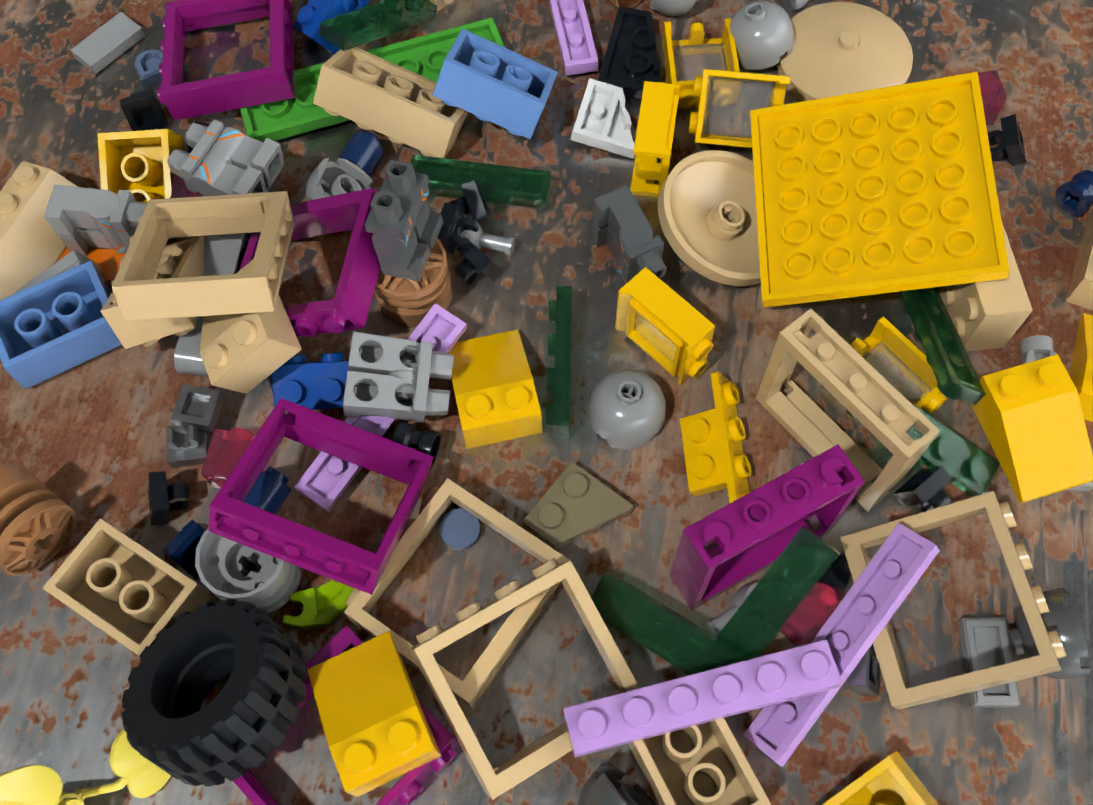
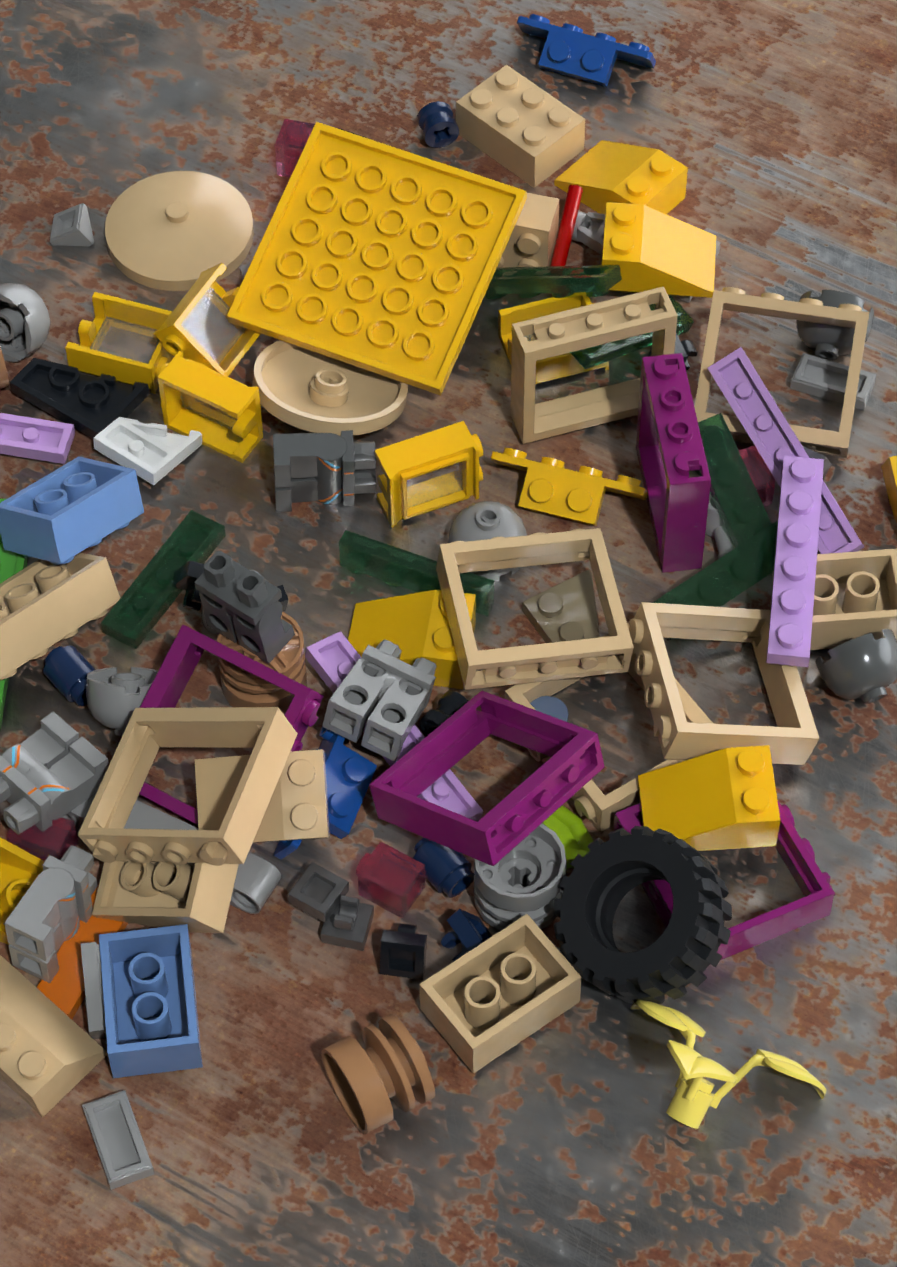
camera: 70 degrees left, 10 degrees down
light grey cylinder [729,1,795,70] -> none
none -> tan window [436,528,634,690]
none -> red bar [545,185,583,294]

